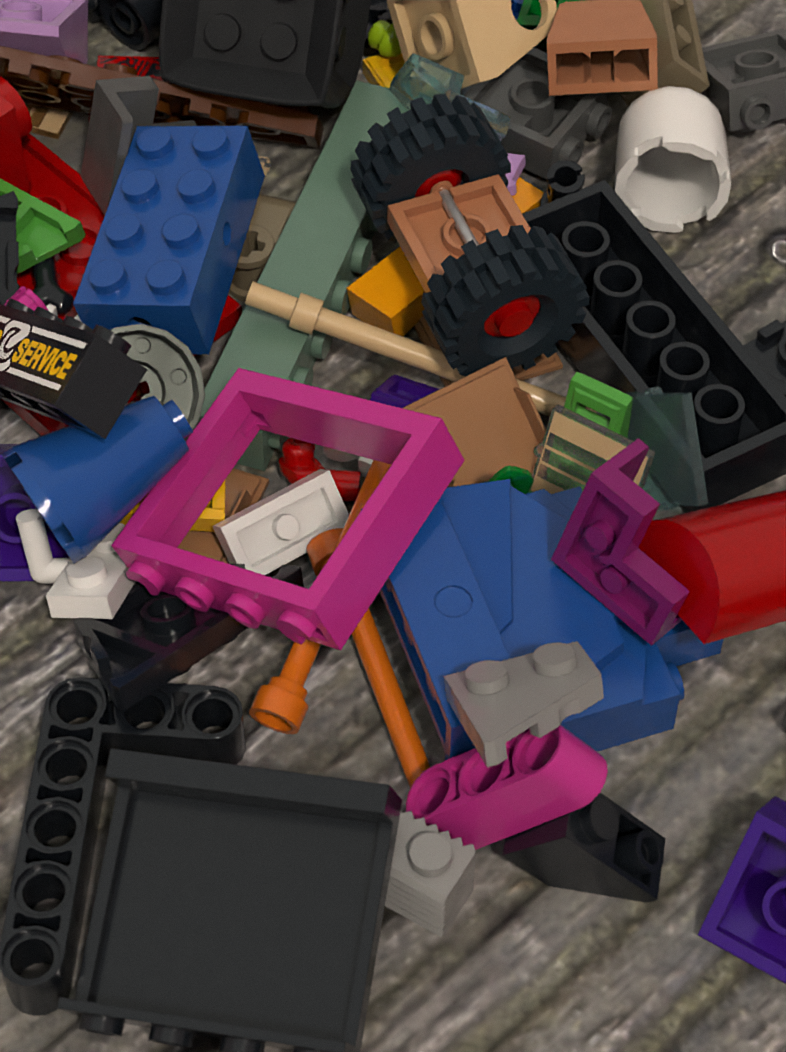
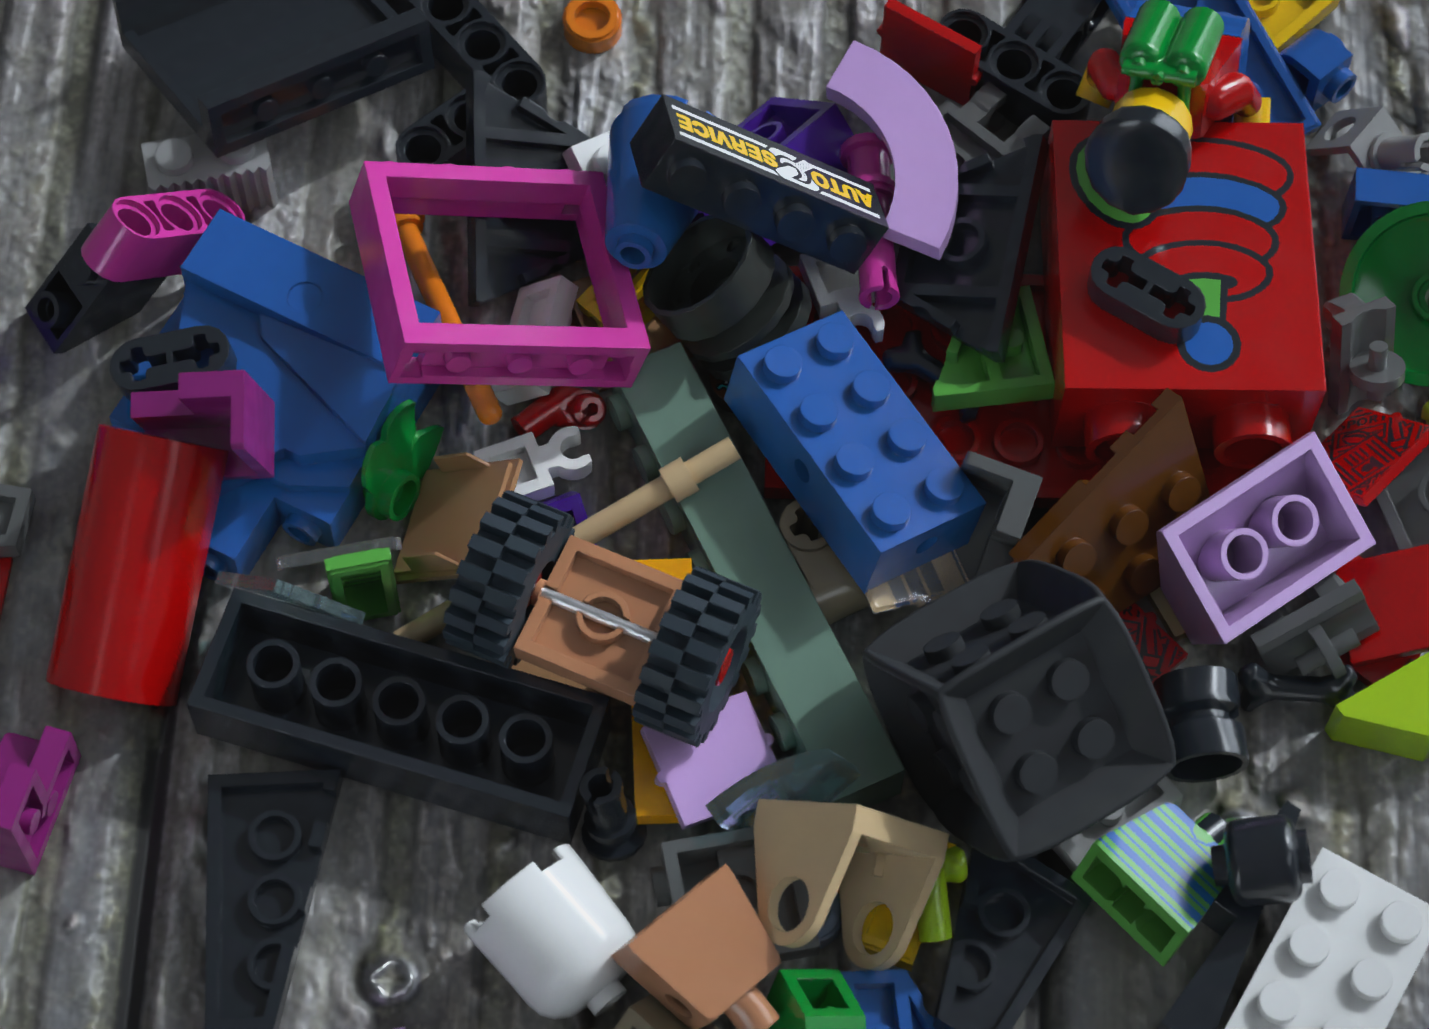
camera: 135 degrees right, 10 degrees up
light grey wing [444,641,604,767] -> none
none -> black beam [110,325,237,401]

